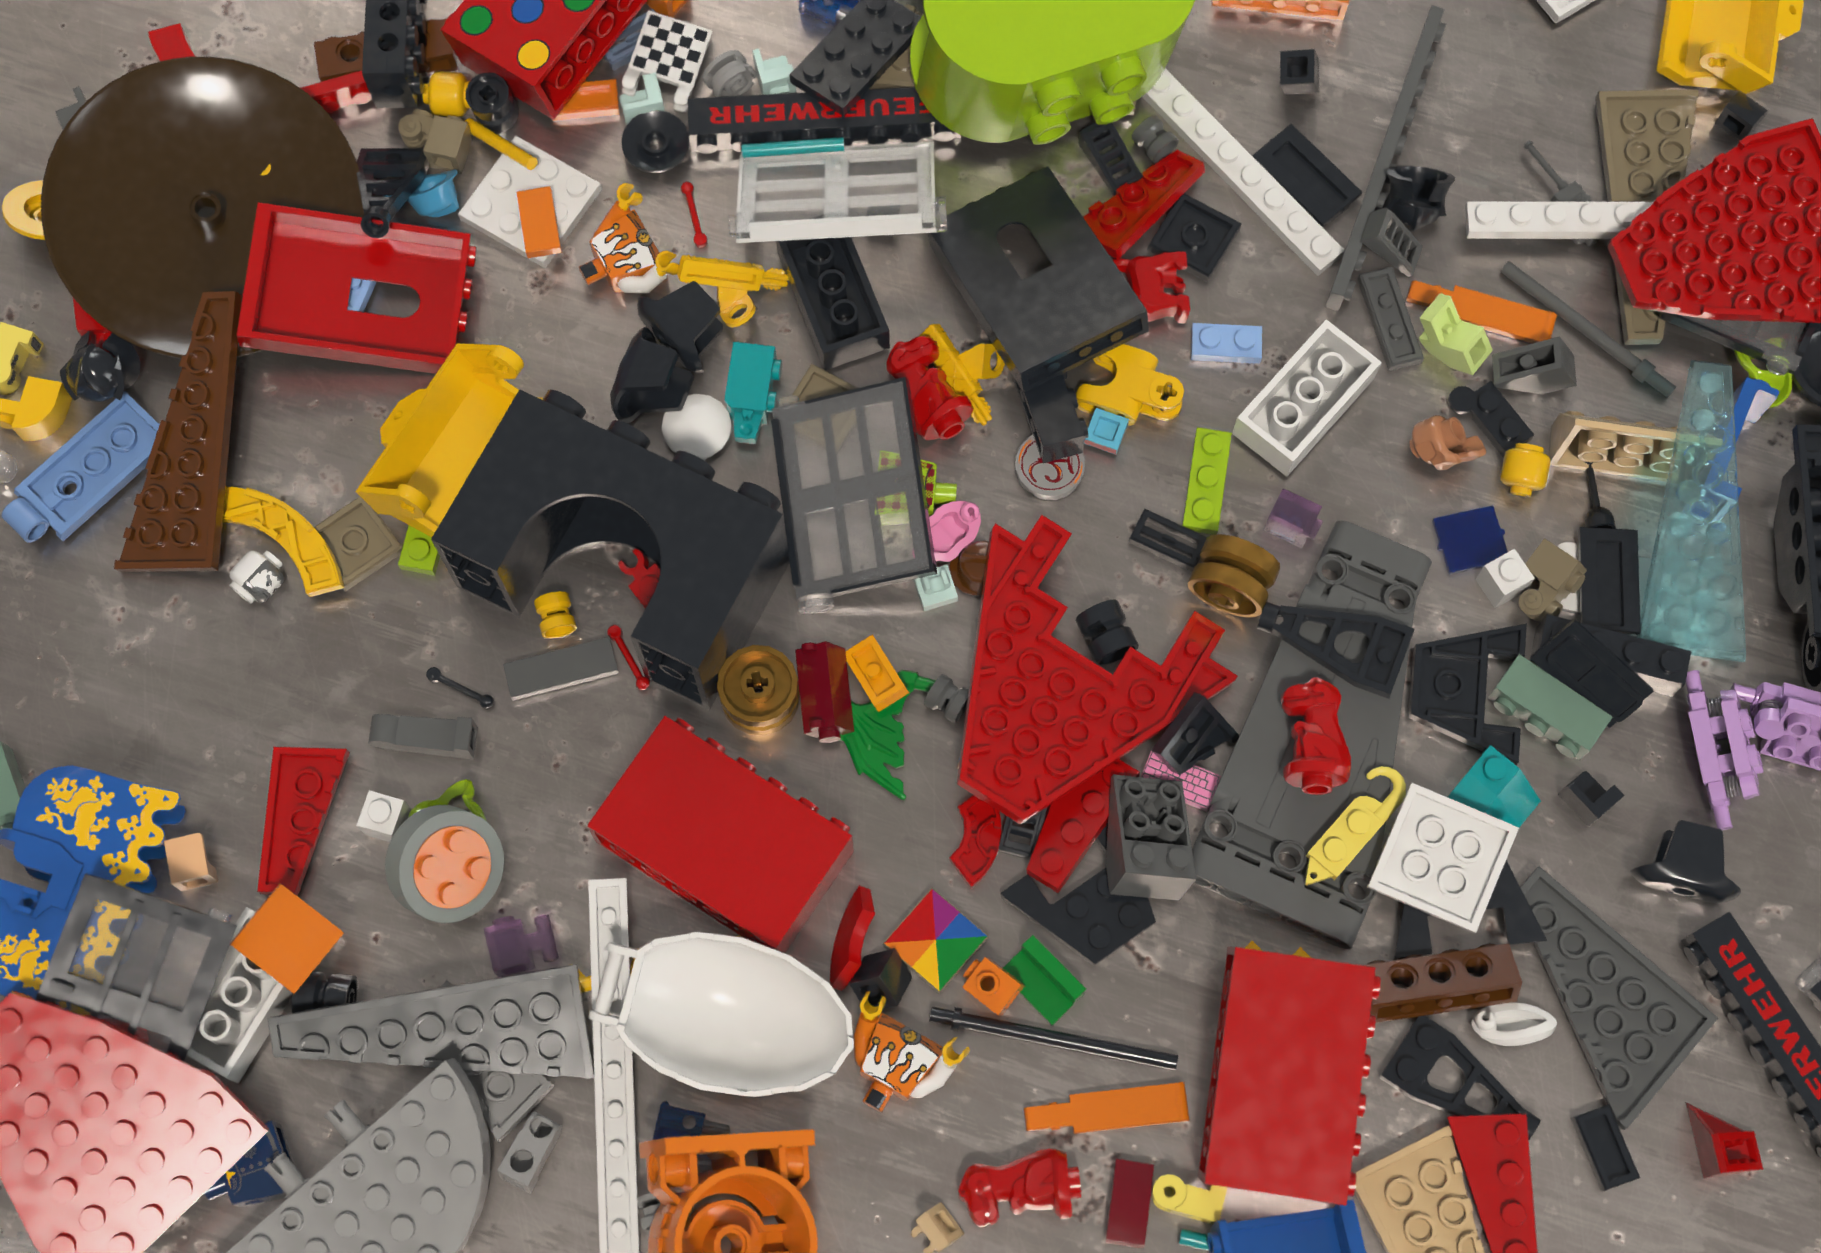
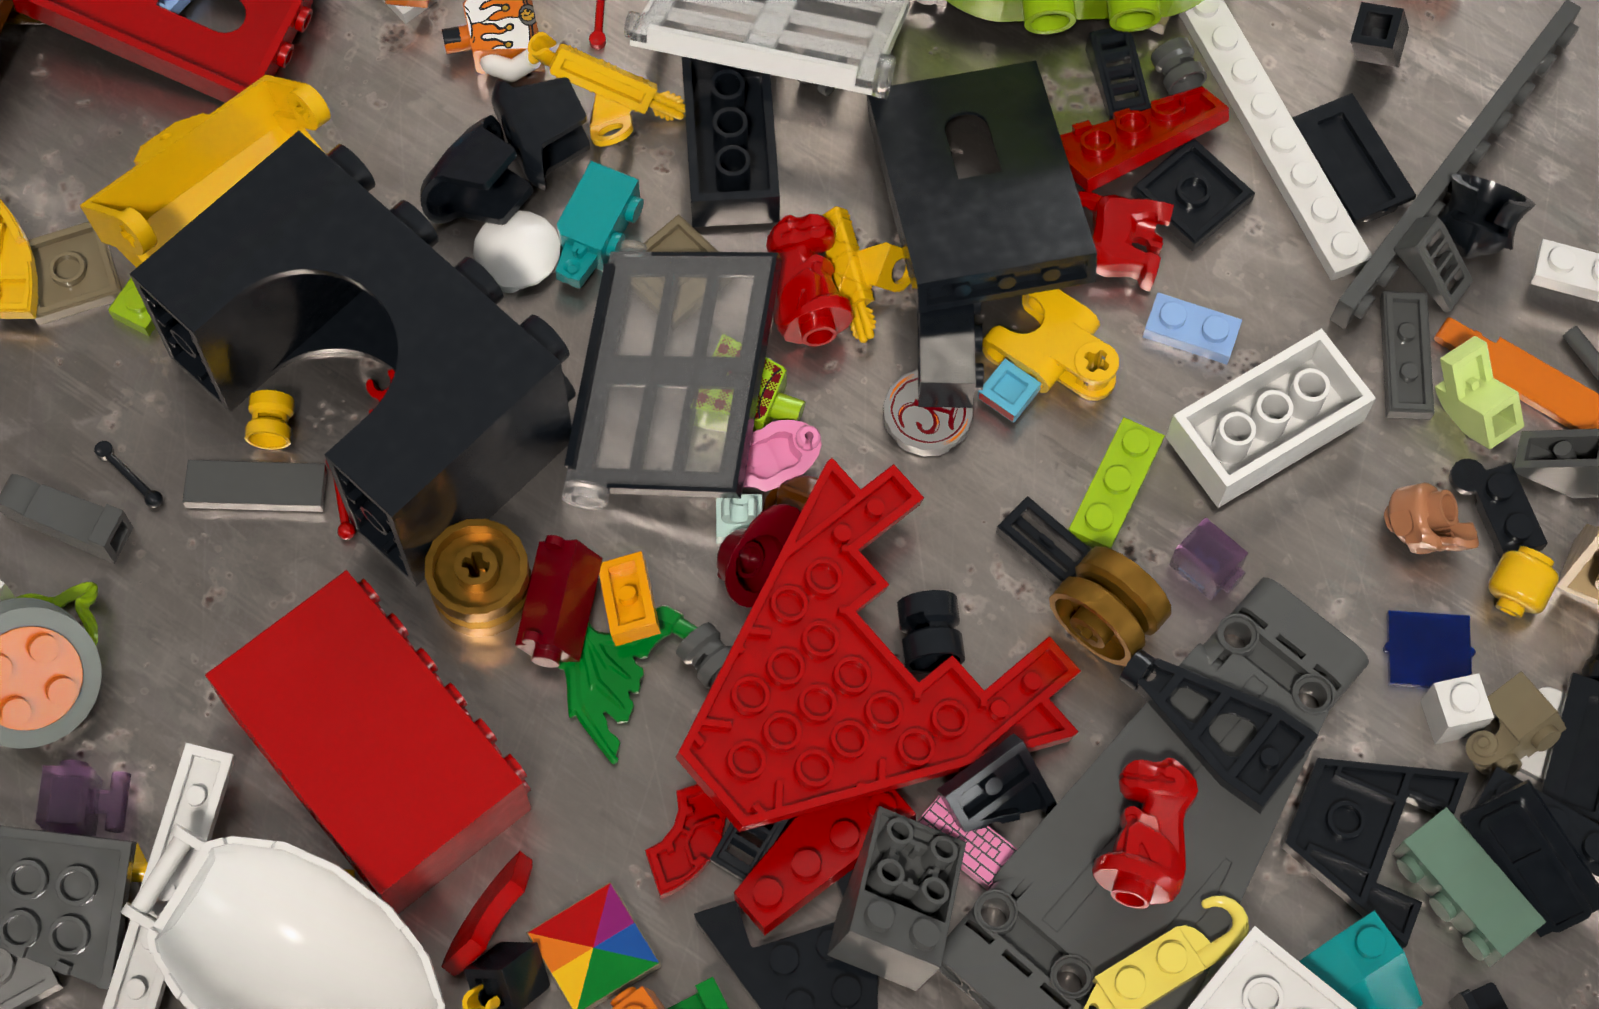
camera: 15 degrees right, 5 degrees down
none -> dark red piece [717,504,801,608]

